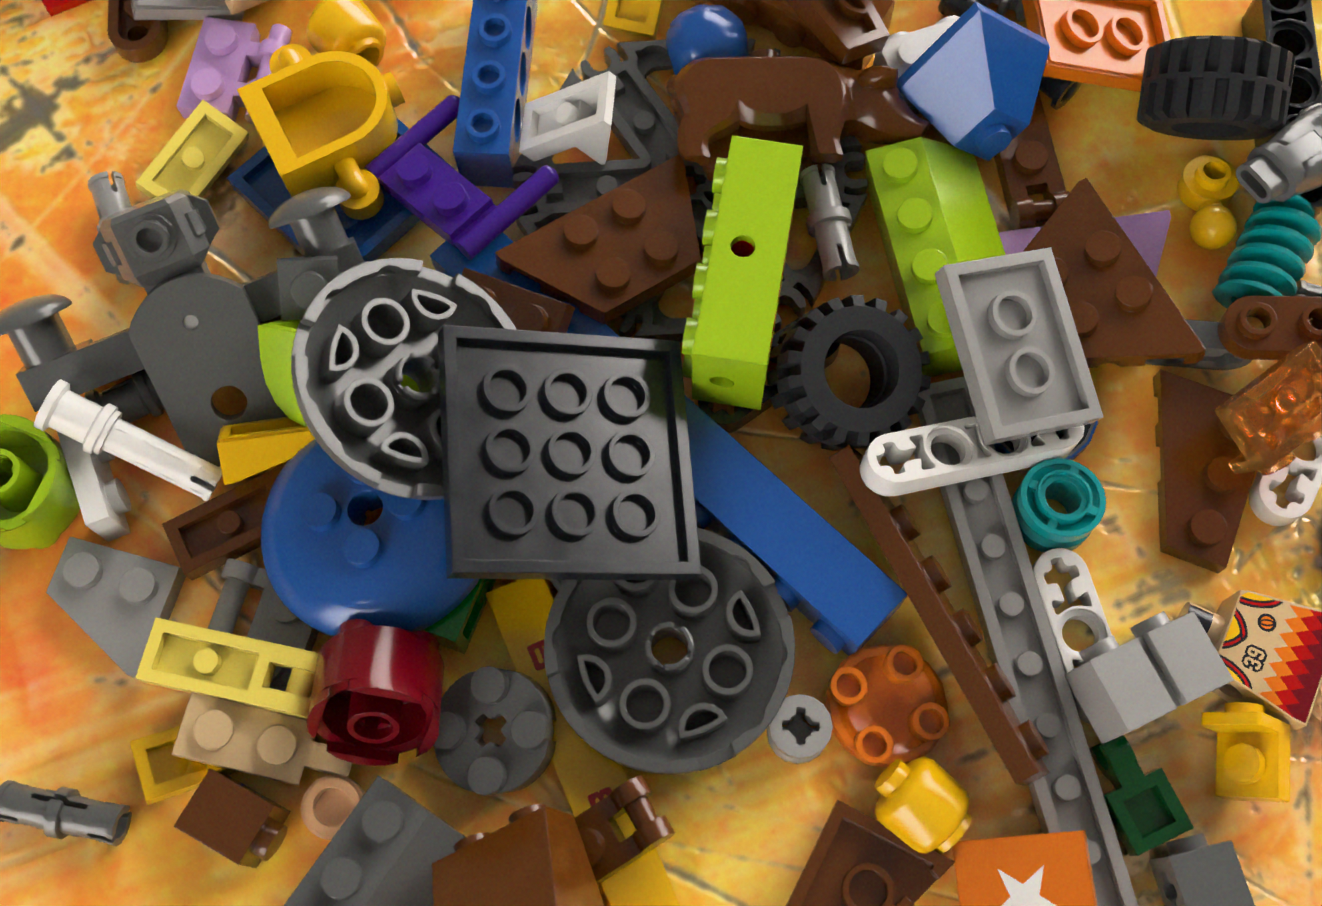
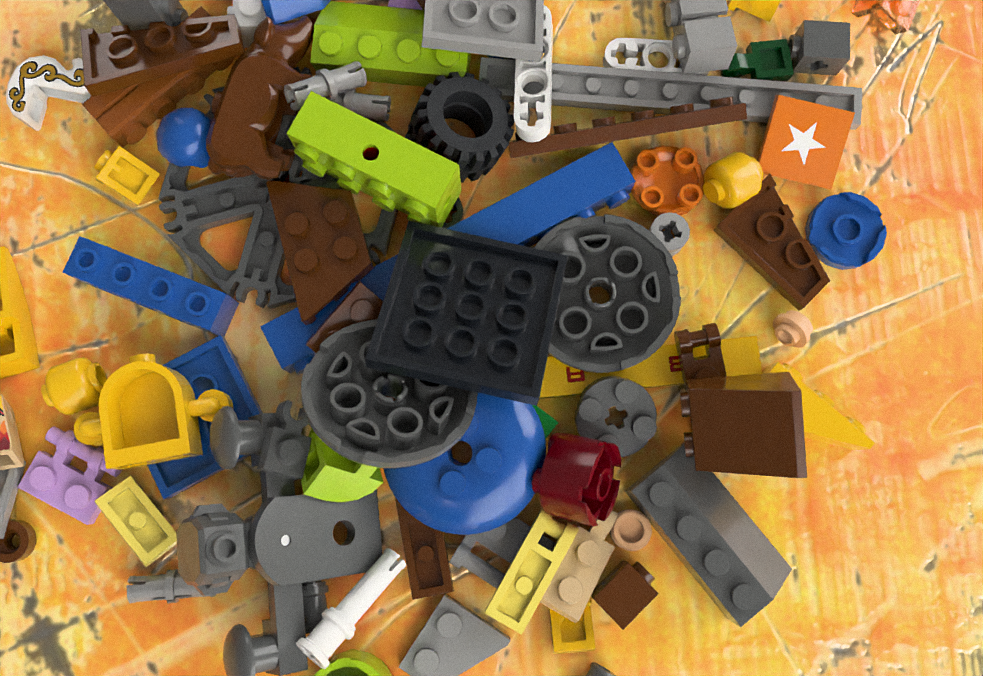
camera: 75 degrees left, 10 degrees up
white plate [57,431,131,542] -> none
yellow slope [217,417,315,485] -> none
dark purple plate [364,95,559,260] -> none
white slope [519,71,616,165] -> none
teal wheel [1011,458,1106,553] -> none
none -> light grey pin [284,61,367,110]

